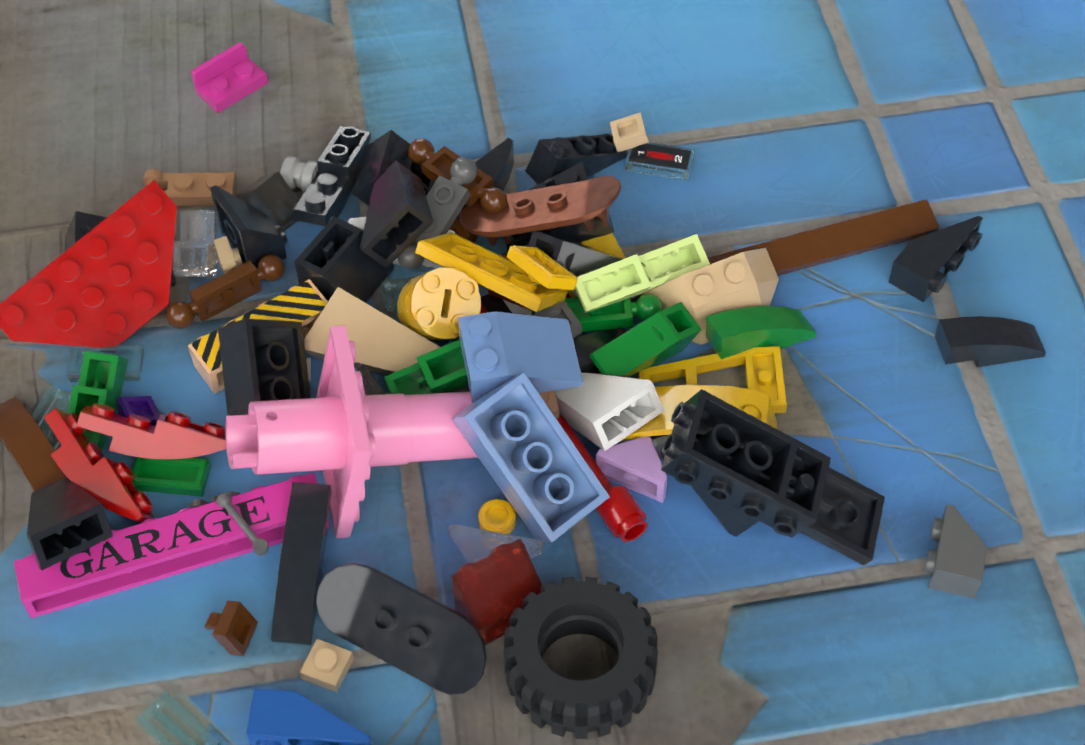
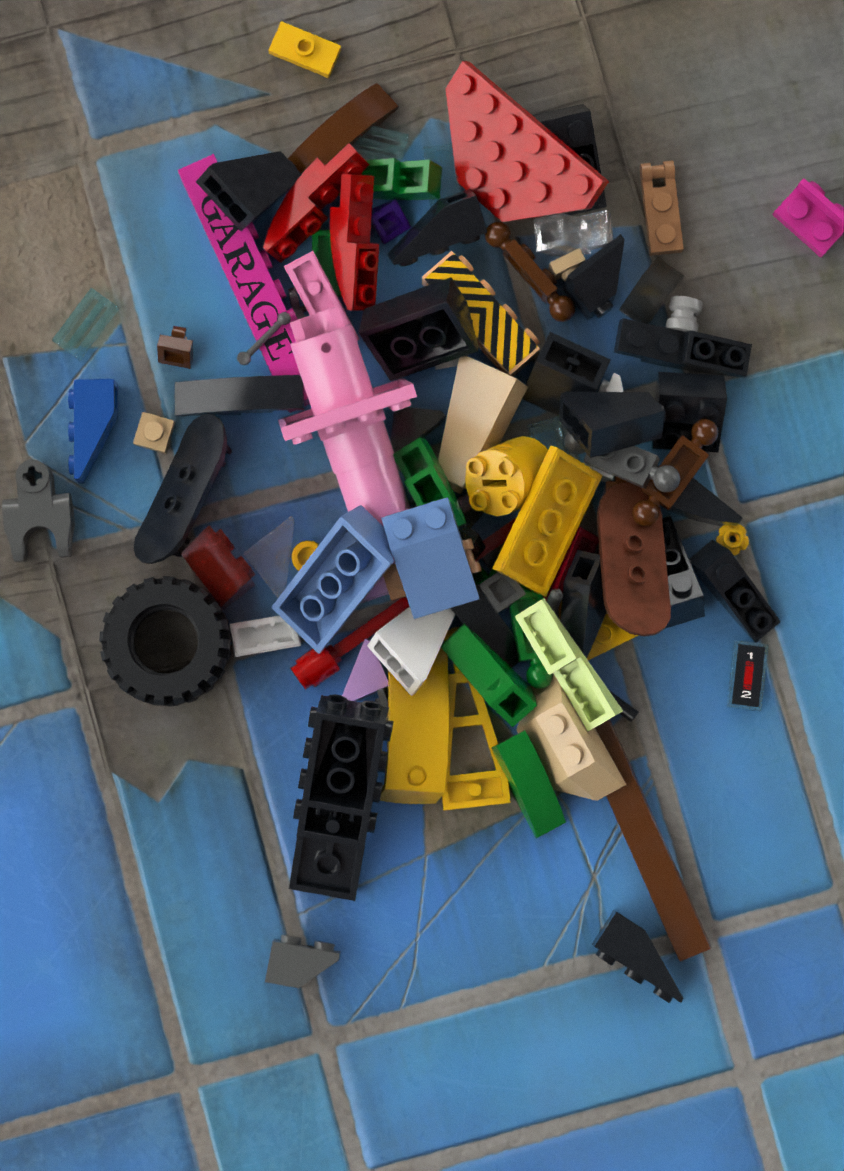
camera: 80 degrees right, 30 degrees up
yellow plate [507,245,578,290] -> none
tan plate [610,112,649,152] -> none
black slope [934,316,1046,367] -> none
none -> white plate [229,616,301,658]
none -> bright pink tile [284,251,360,341]
none -> black slope [387,189,487,266]
none -> yellow plate [716,524,749,556]

